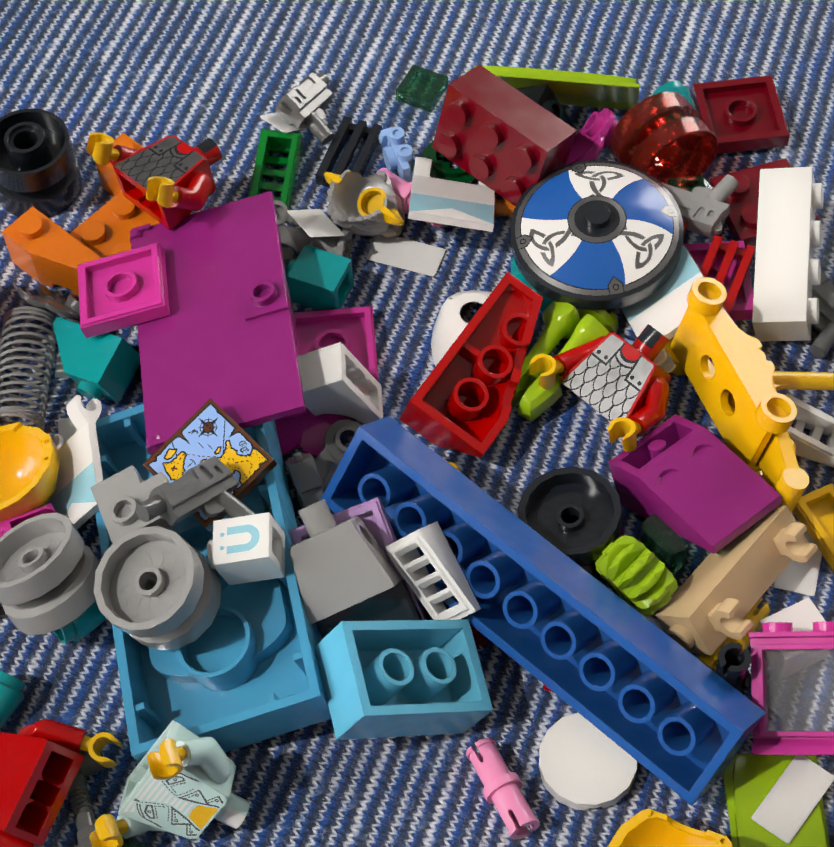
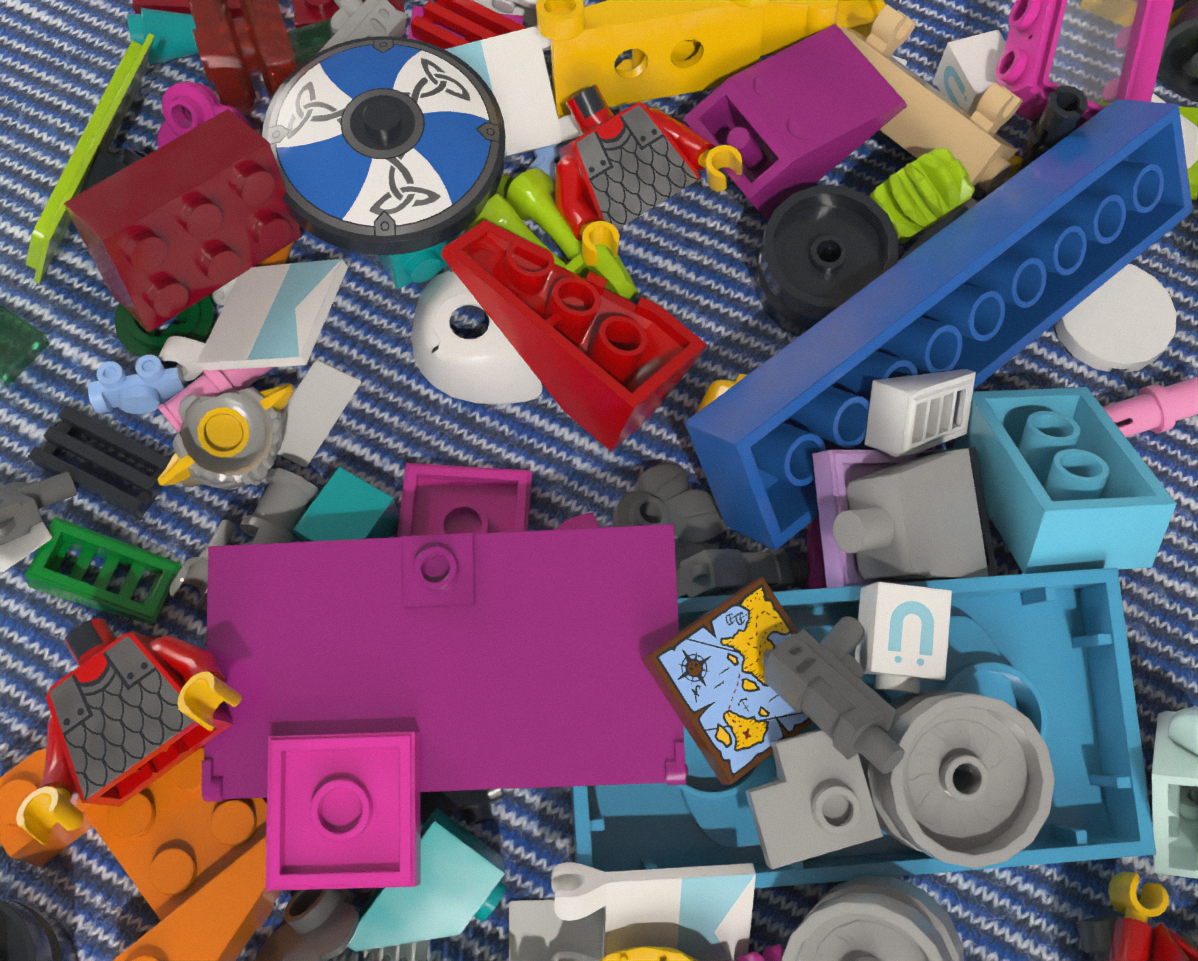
camera: 90 degrees left, 10 degrees up
white sticker [287,209,344,237] -> none
white arch [298,342,383,424] -> none
clear green tile [640,514,688,575] -> none

